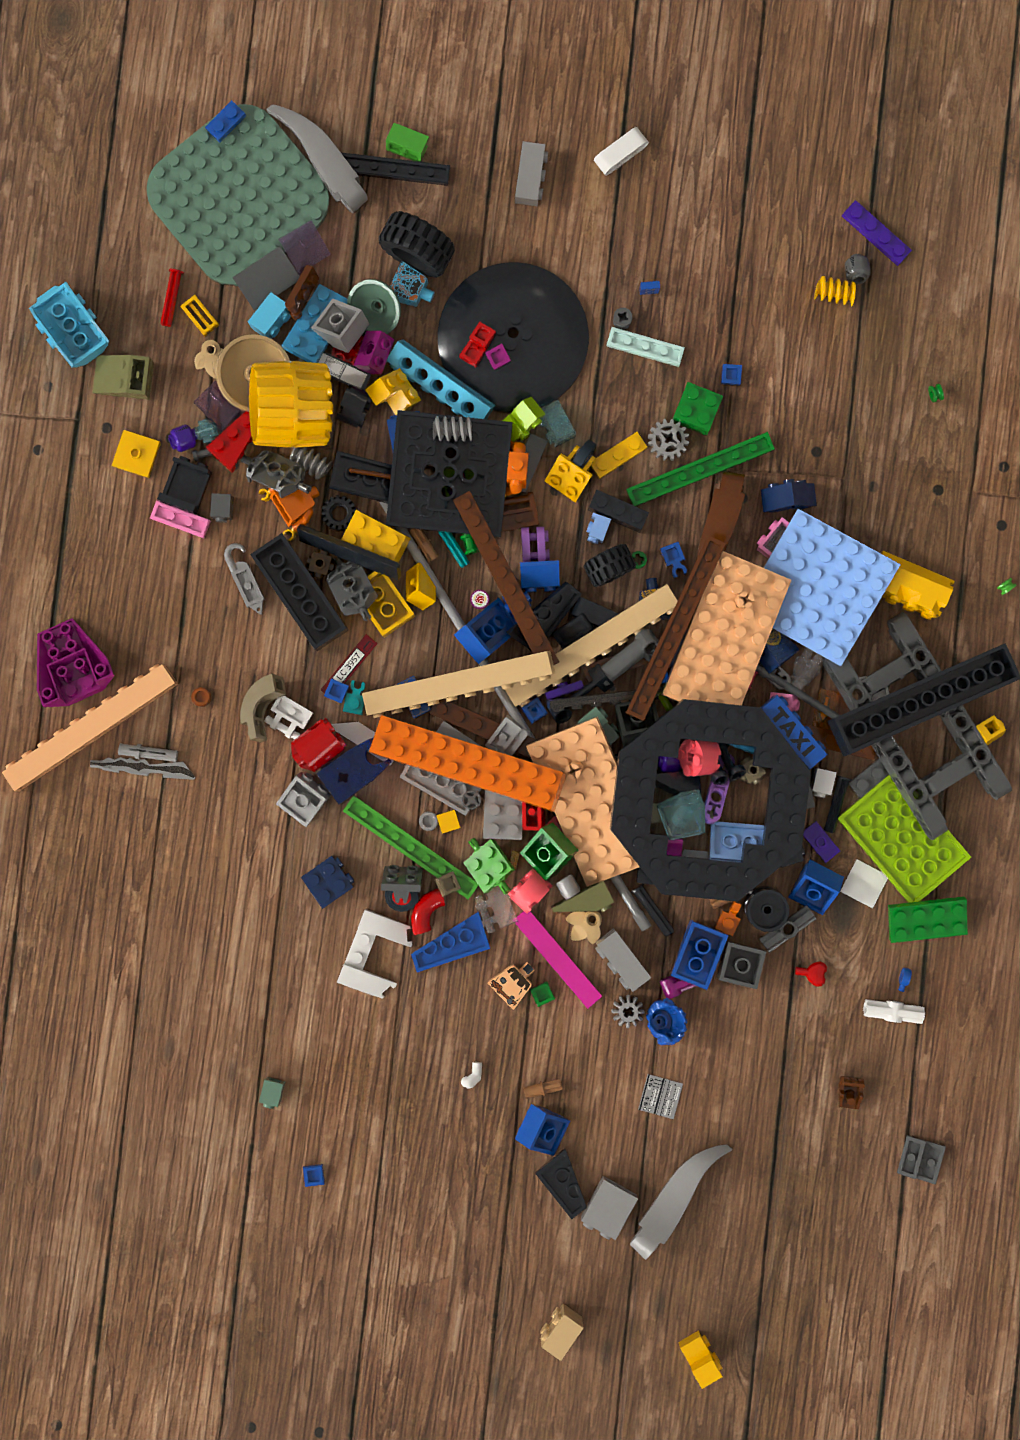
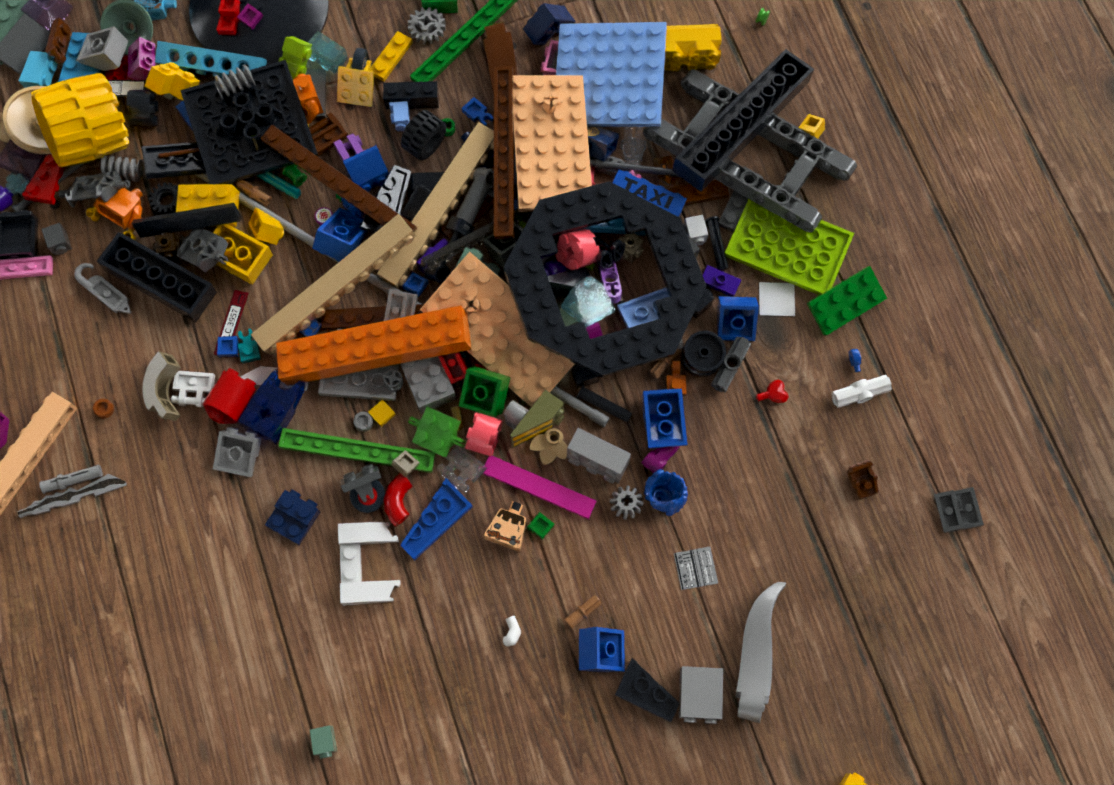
camera: 30 degrees left, 15 degrees down
dark grey brick [717,941,766,989] -> none

